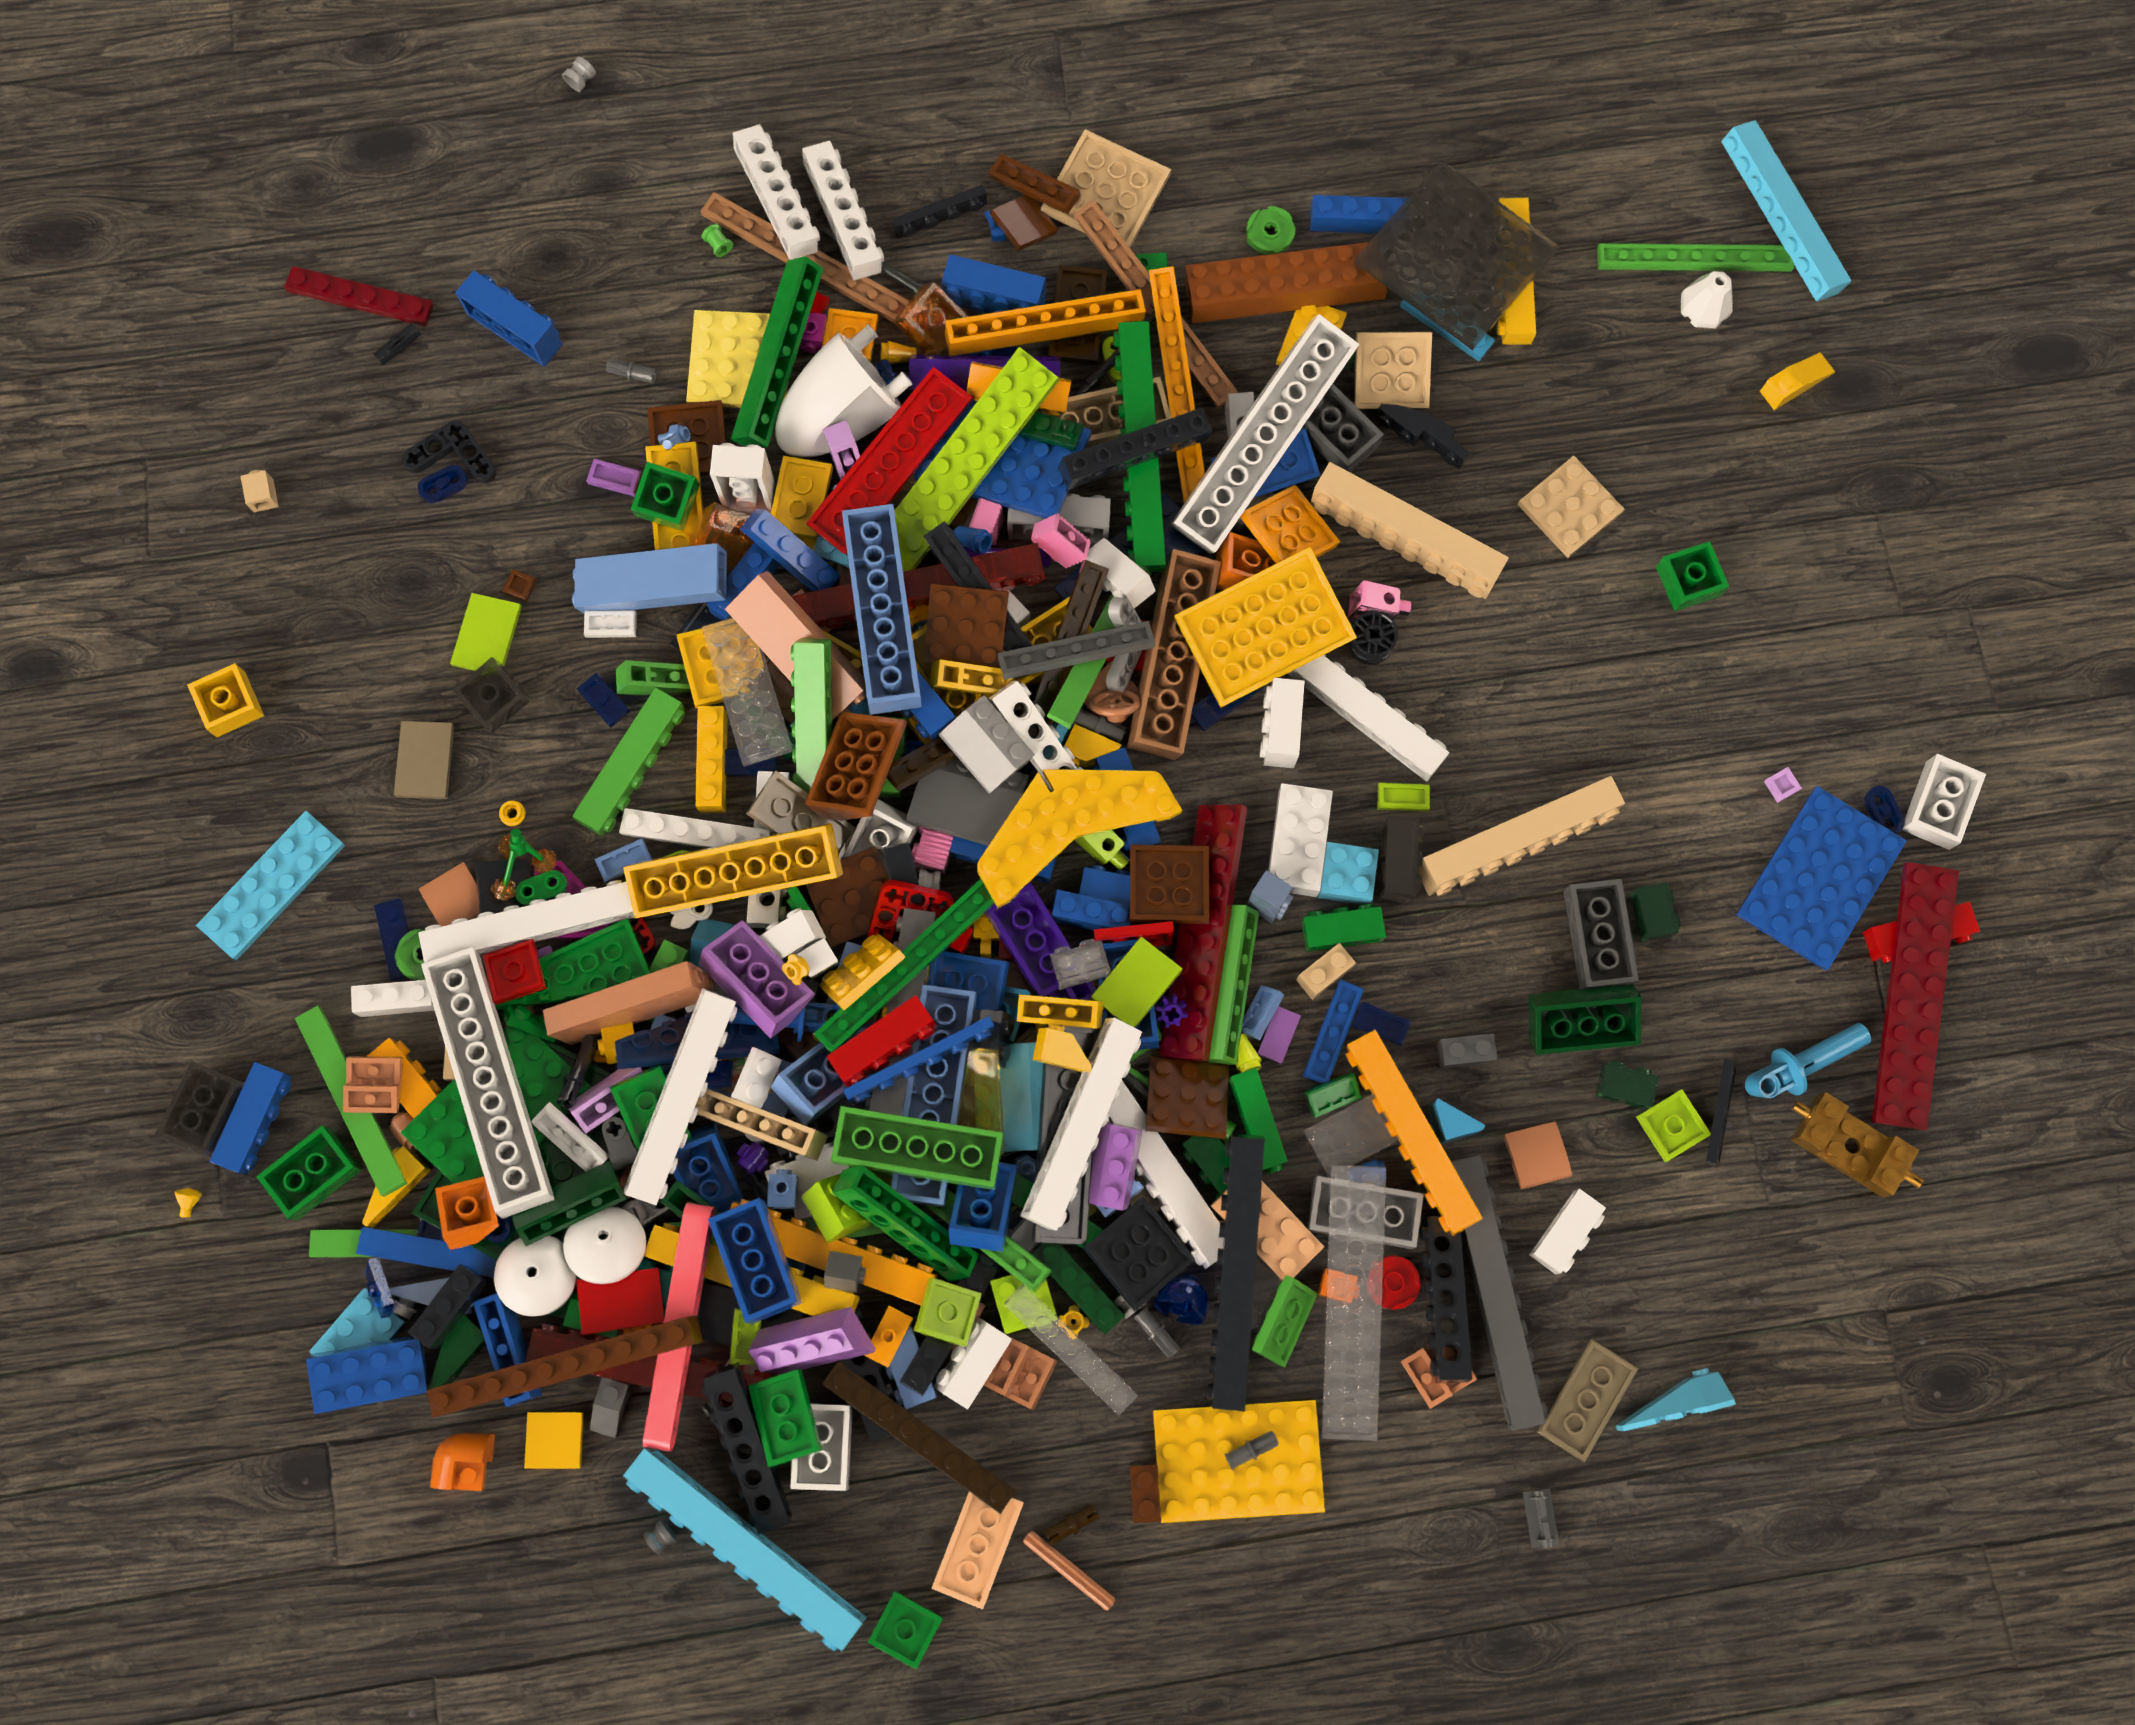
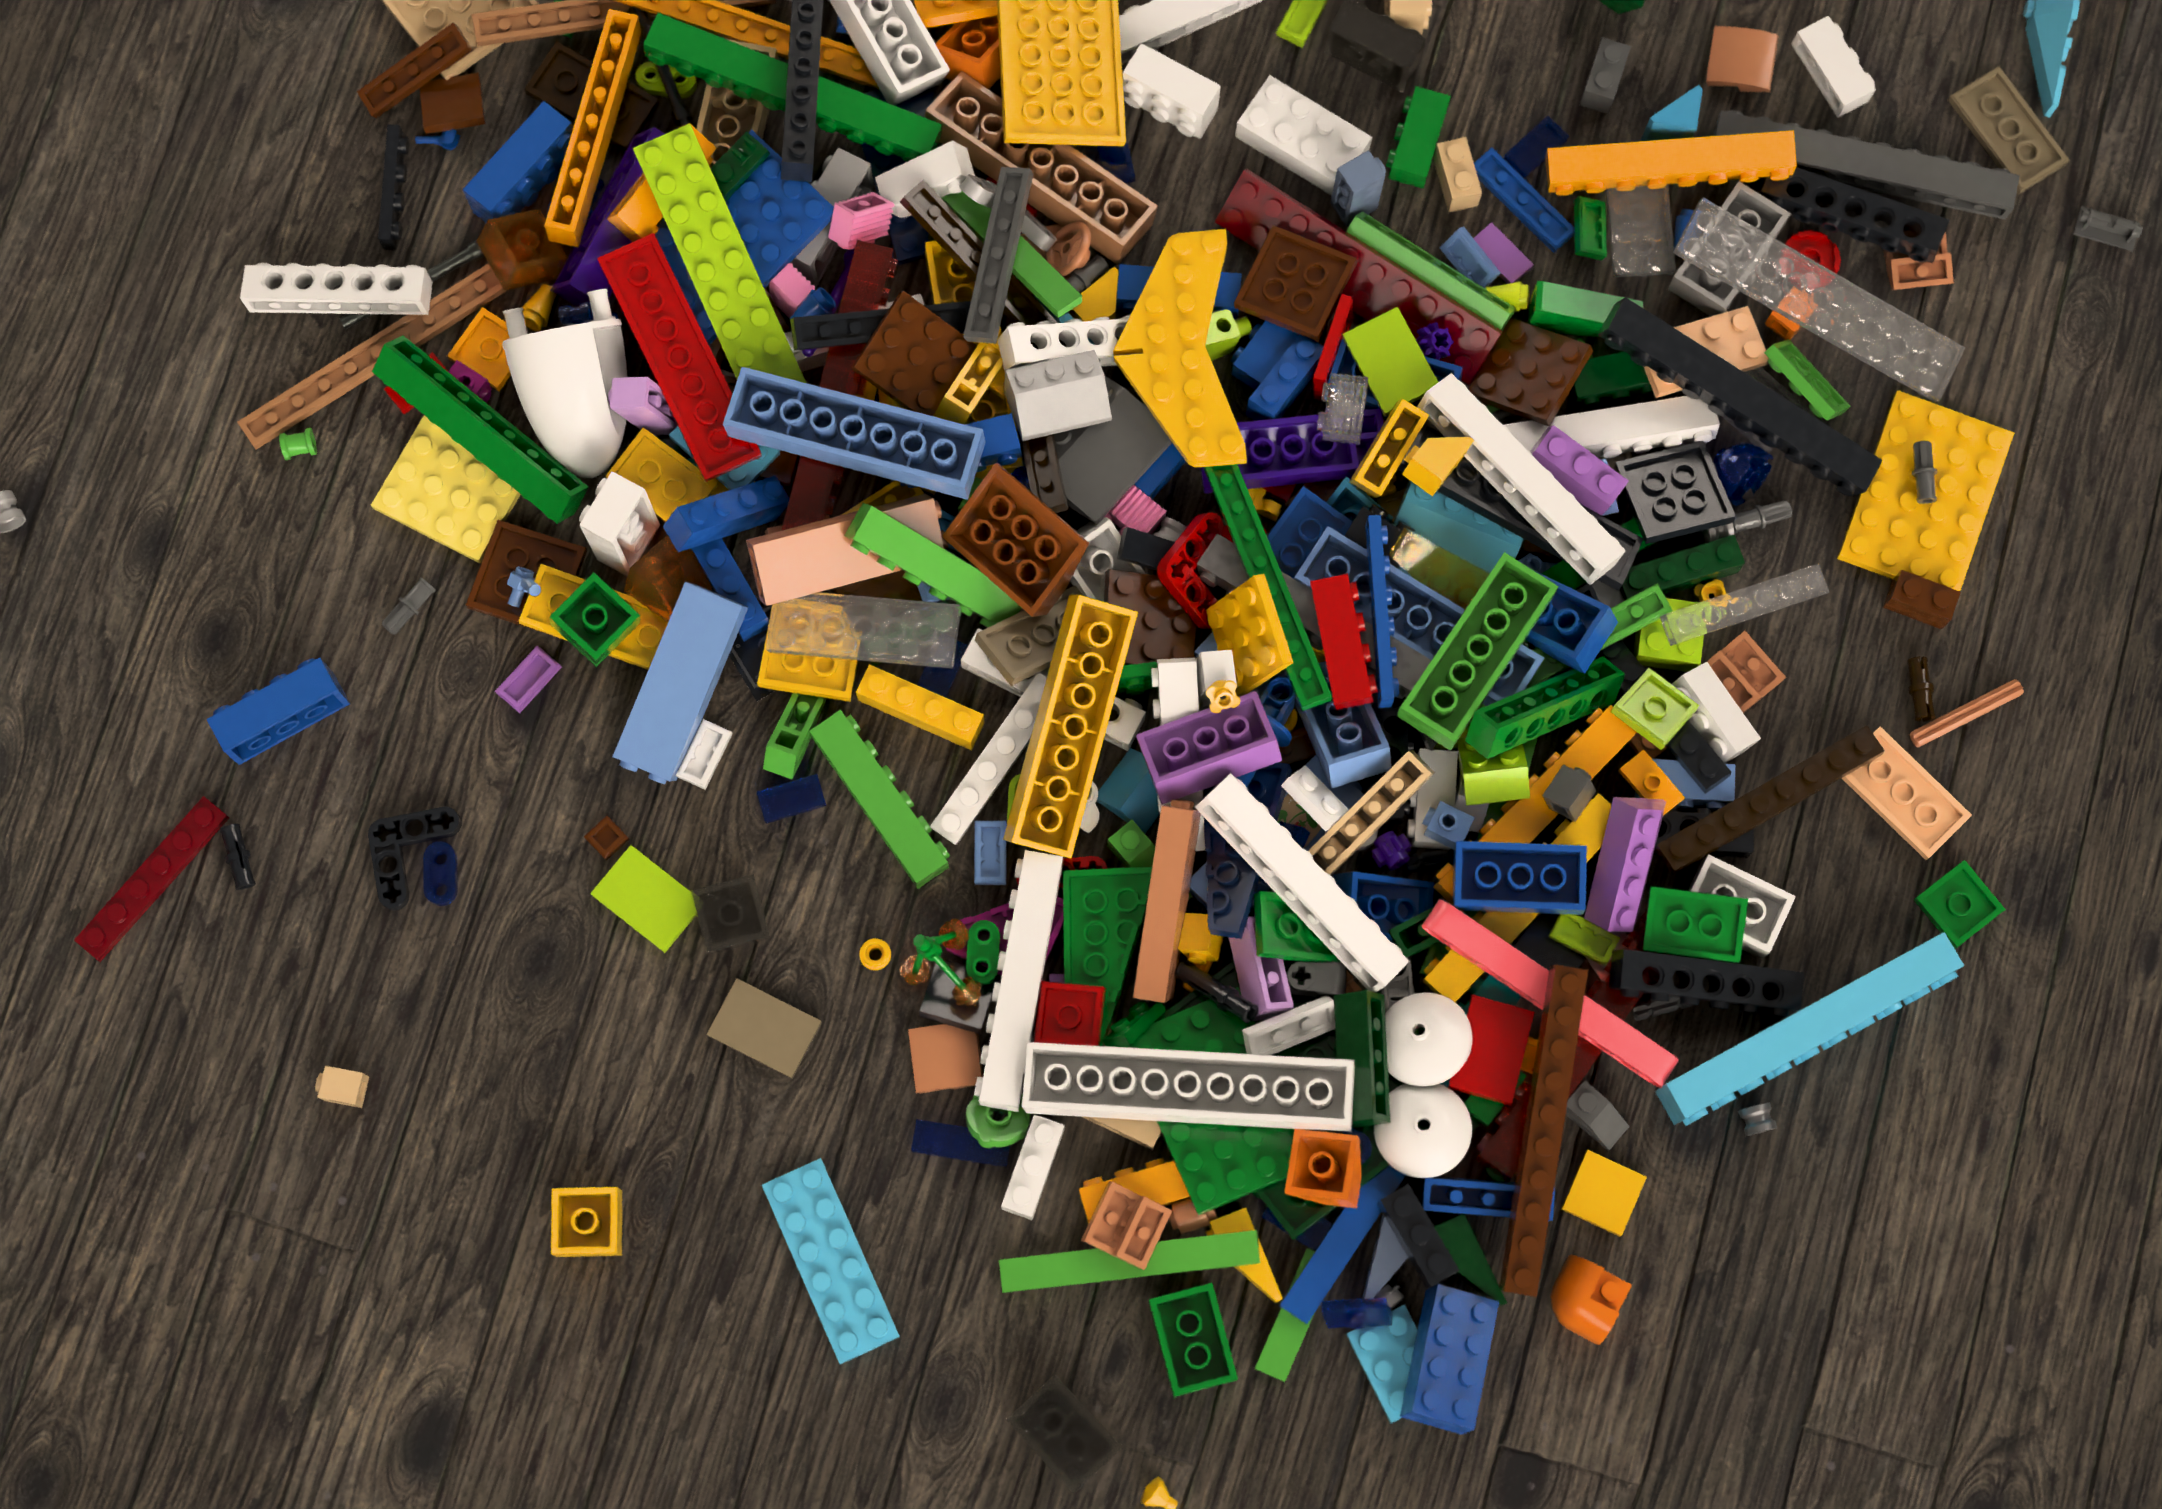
camera: 65 degrees left, 0 degrees up
blue brick [209,1062,292,1175] -> none
white brick [733,124,820,260] -> none
medium azure brick [1317,842,1379,905] -> none

